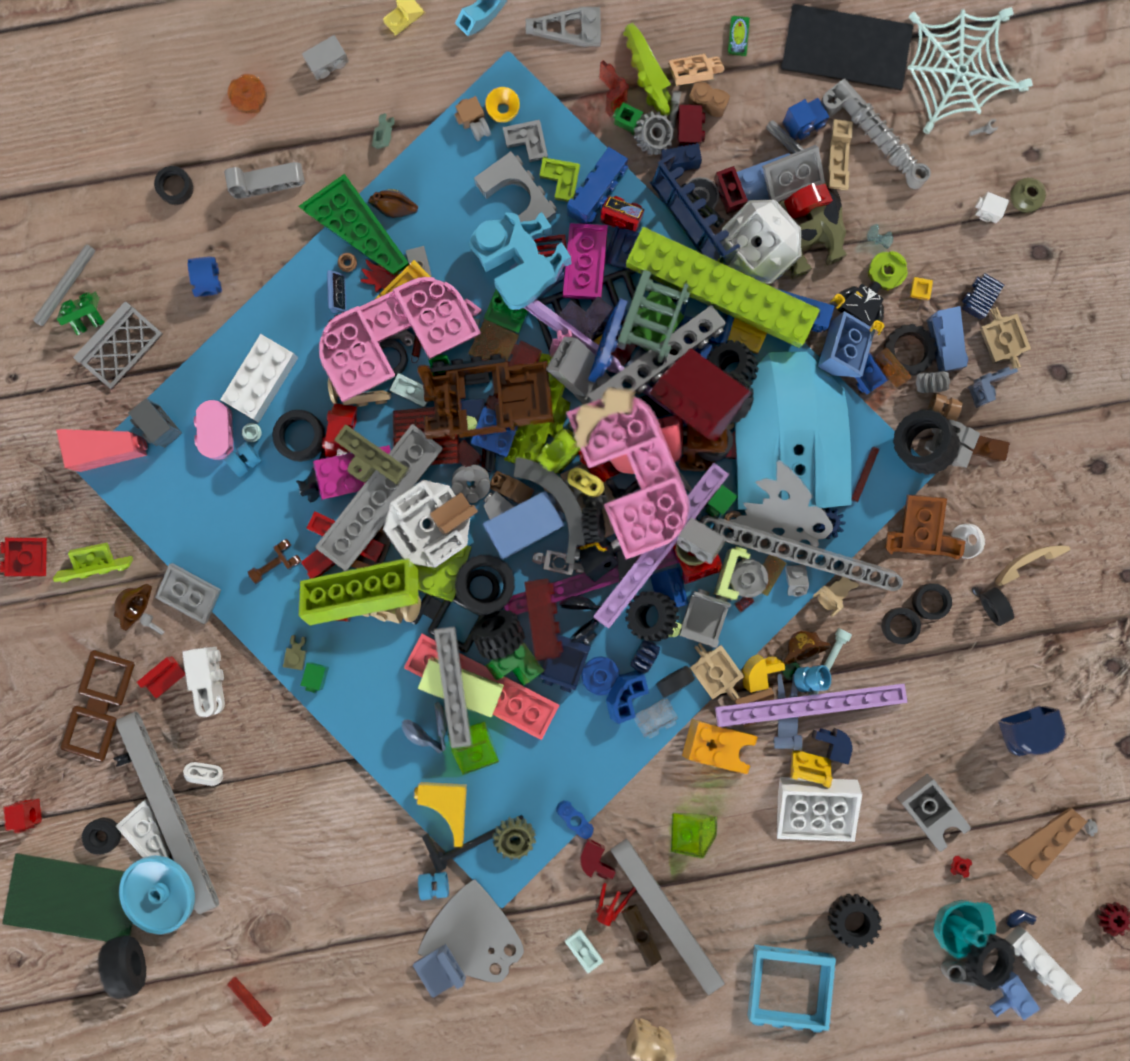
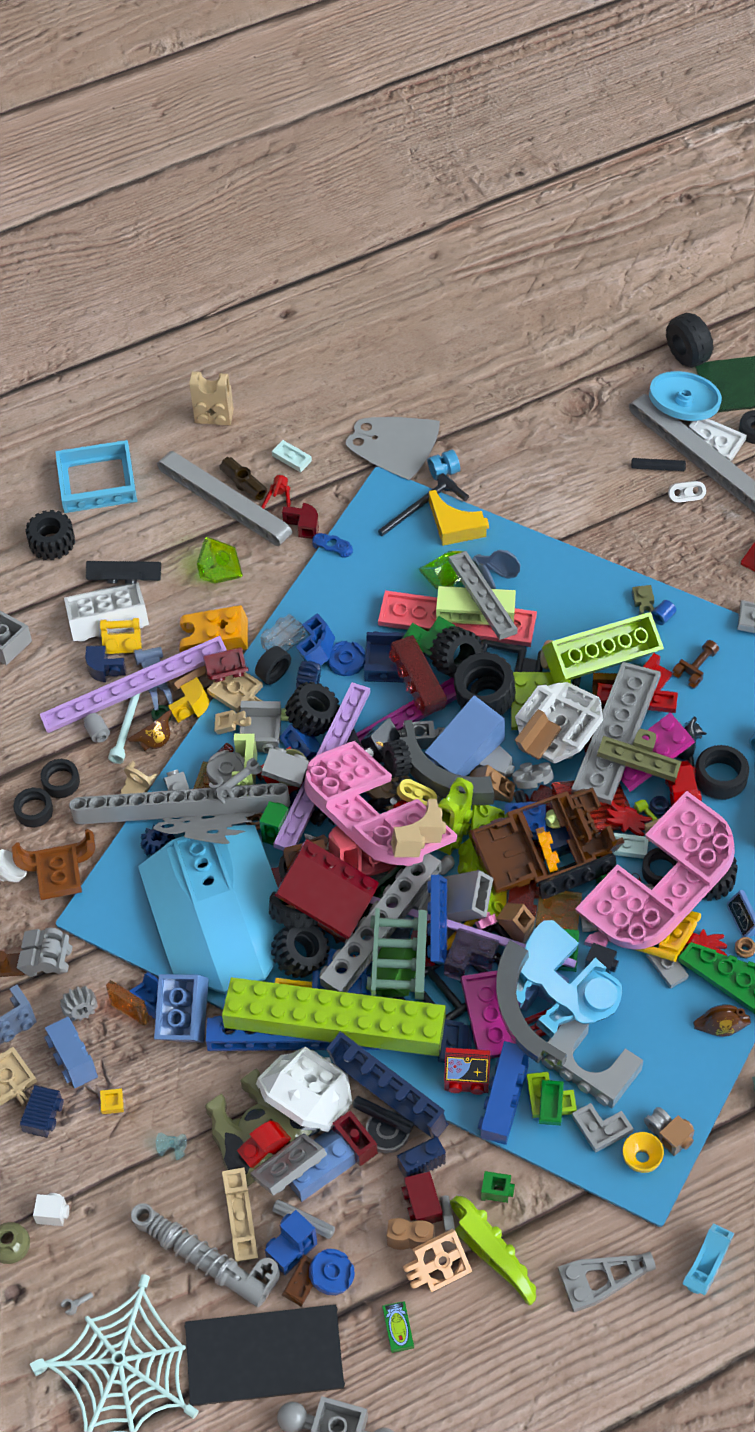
camera: 165 degrees right, 30 degrees down
white brick [182,646,225,717] -> none
clear red axle [227,977,272,1027] -> none
green brick [300,662,329,693] -> none
sand blue bracket [413,944,466,997] -> none
olive gear [493,816,536,860] -> none
black animal [559,596,601,644] -> none
clear red bracket [599,60,629,117] -> none
light grey gear [634,111,674,155] -> none
dark azure wheel [794,665,831,693] -> none
black torso [830,281,884,335] -> none
clear red bar [851,447,879,502] -> none
lime plate [868,251,908,291] -> none
black tyre [882,324,937,377] -> none
black tyre [893,409,960,475] -> none
medium nougat wheel [927,393,962,421] -> none
none -> light grey brick [84,713,110,742]
none -> black bracket [86,561,162,584]
none -> dark red bracket [203,647,249,682]
none -> light grey bar [209,758,262,804]
none -> tan plate [214,710,251,735]
none -> reddish brown plate [282,1255,313,1307]
none -> blue tile [309,1249,355,1296]
none -> medium nougat slope [496,903,535,944]
none -> dark grey arch [496,940,567,1068]
none -> light orange plate [536,827,560,873]
none -> green tile [539,1080,564,1126]
none -> black brick [585,943,619,974]
none -> red piece [606,801,652,836]
none -> black axle [631,458,686,471]
none -> lime hand [633,799,657,821]
none -> dark blue plate [649,796,670,816]
none -> blue piece [651,600,677,625]

